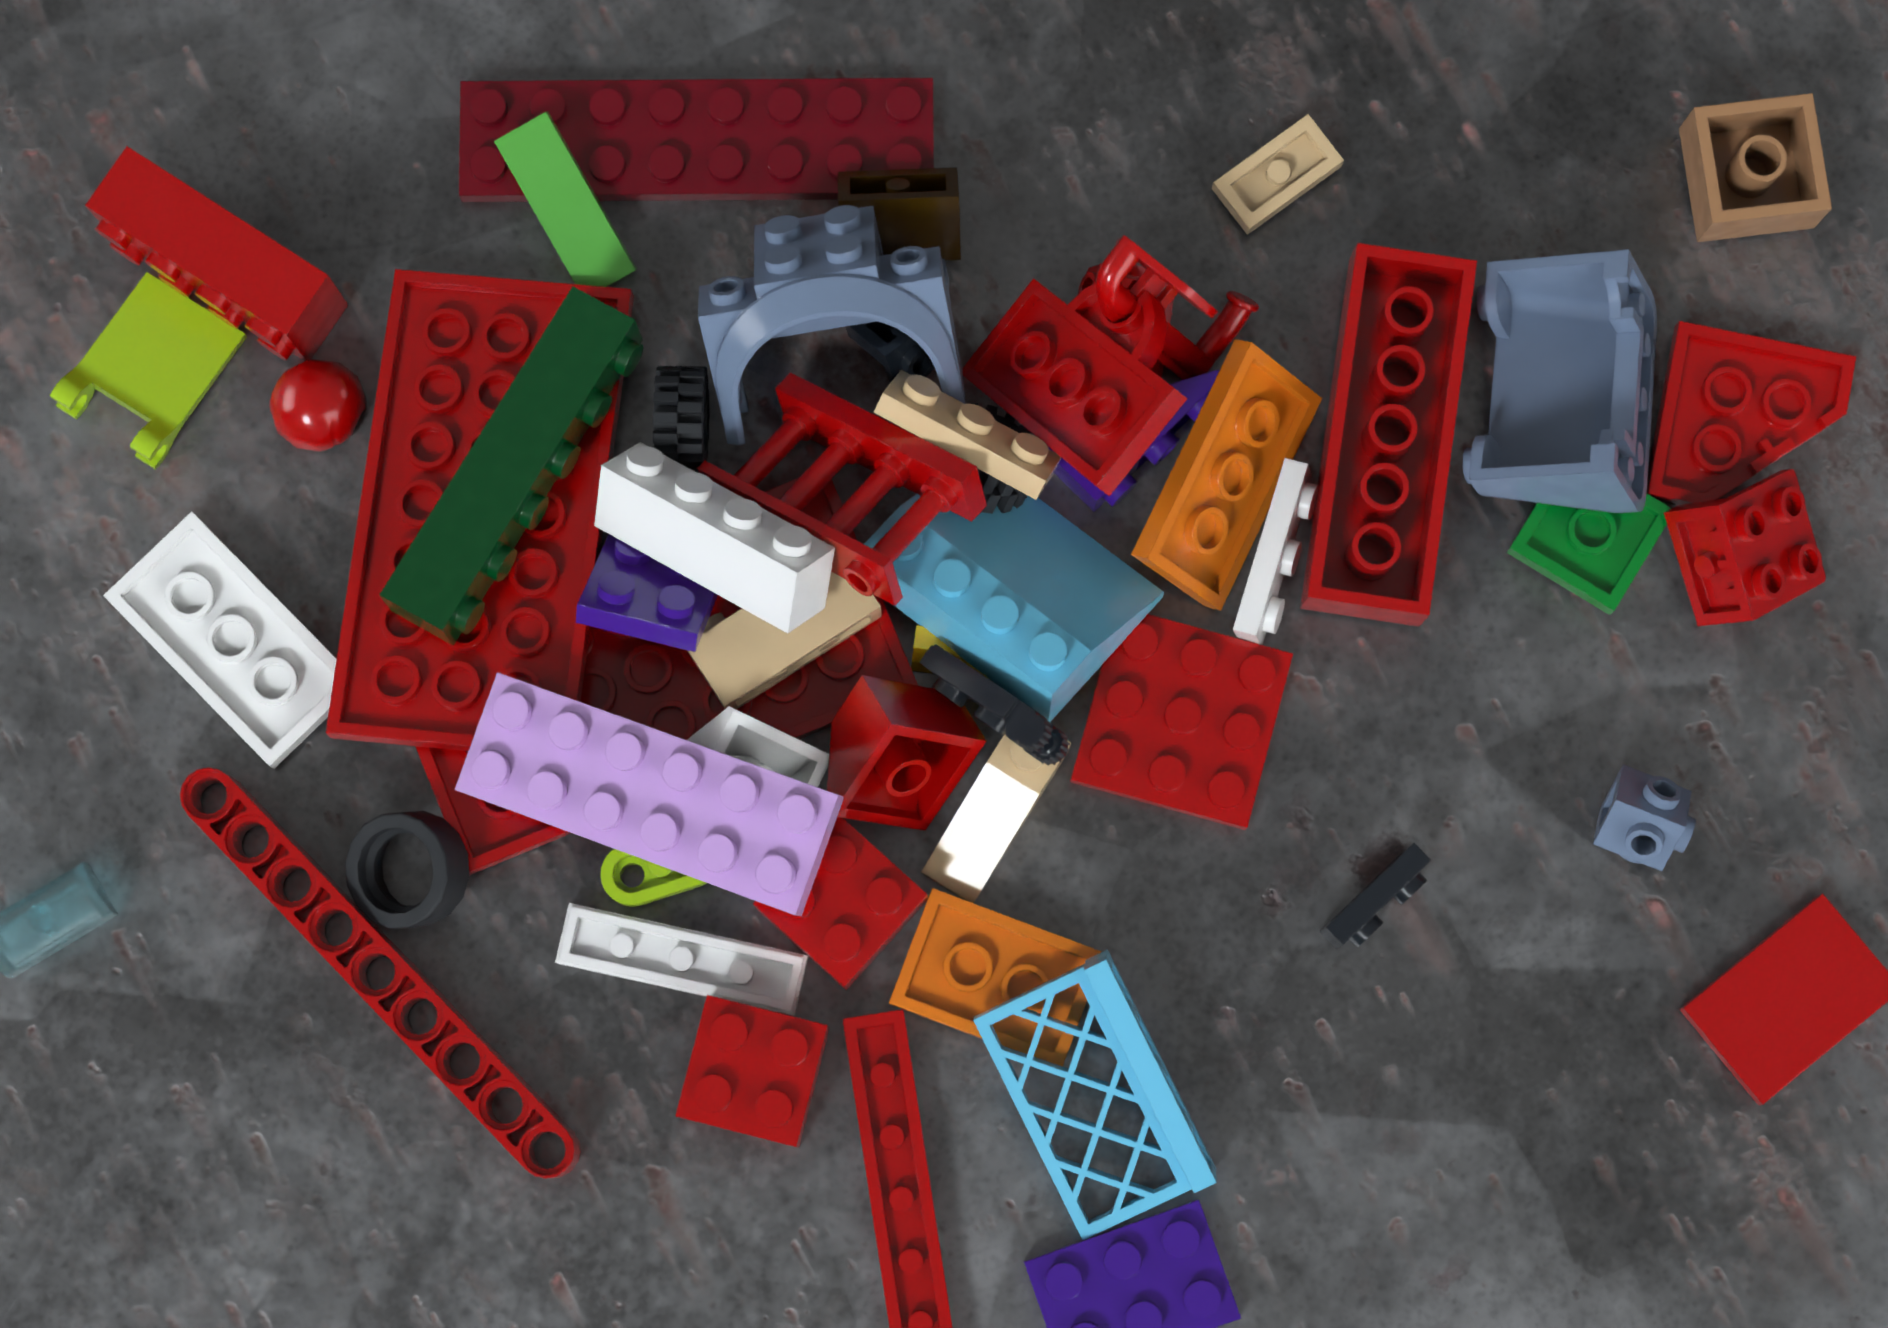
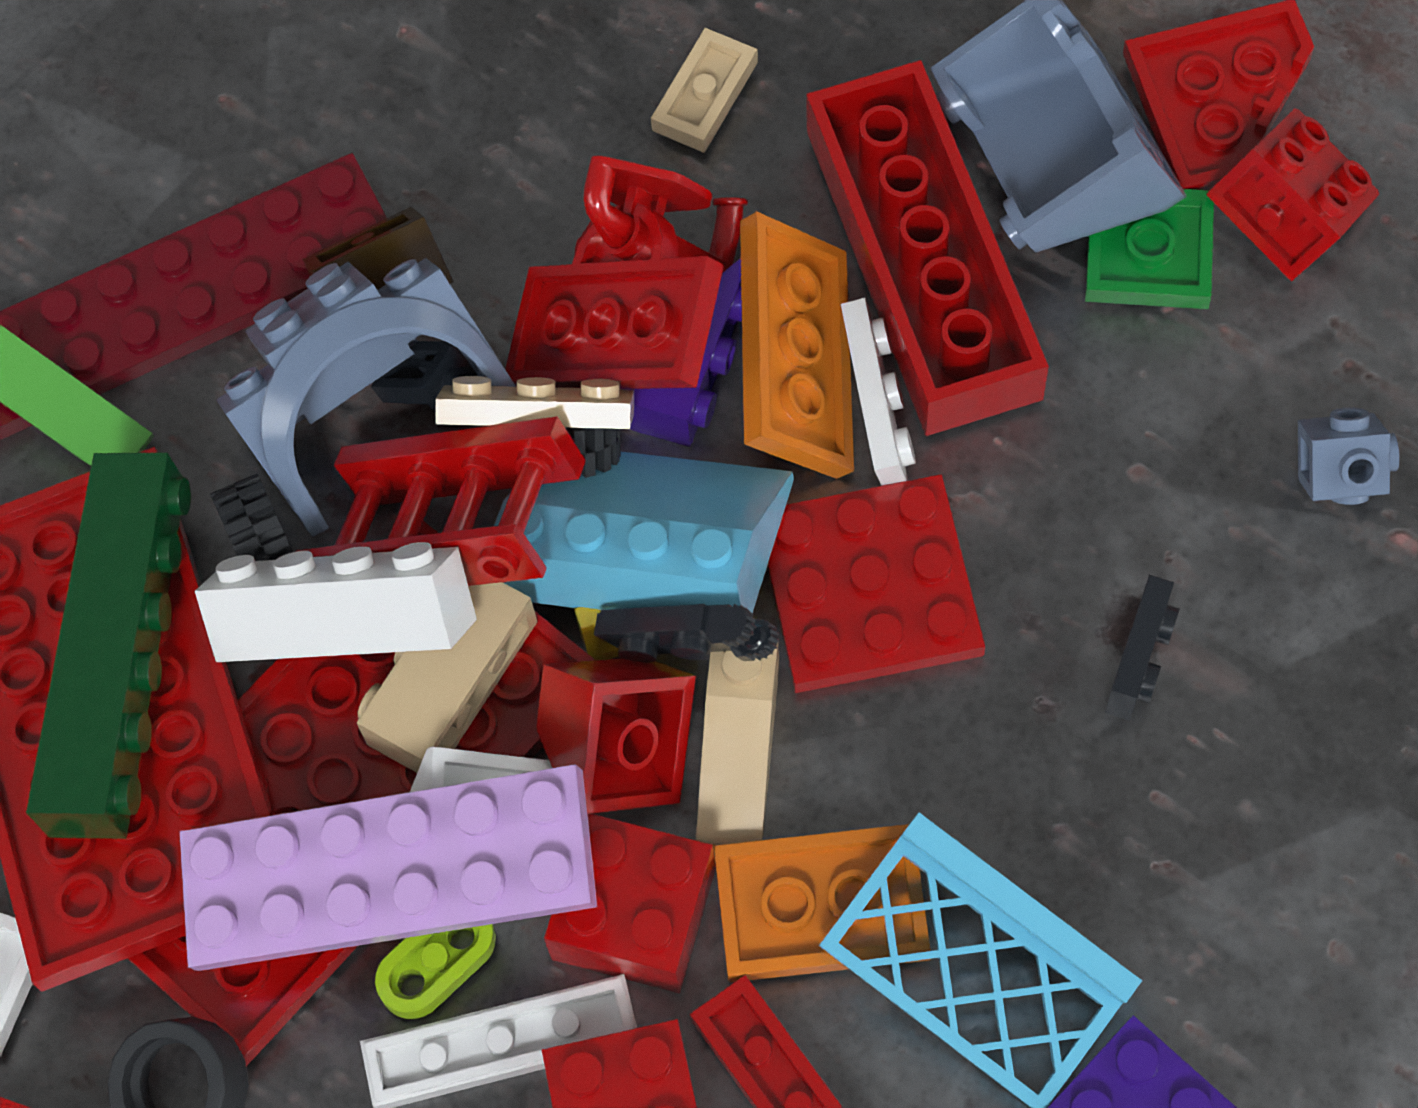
camera: 20 degrees left, 15 degrees down
dark purple plate [576,534,718,652] -> none

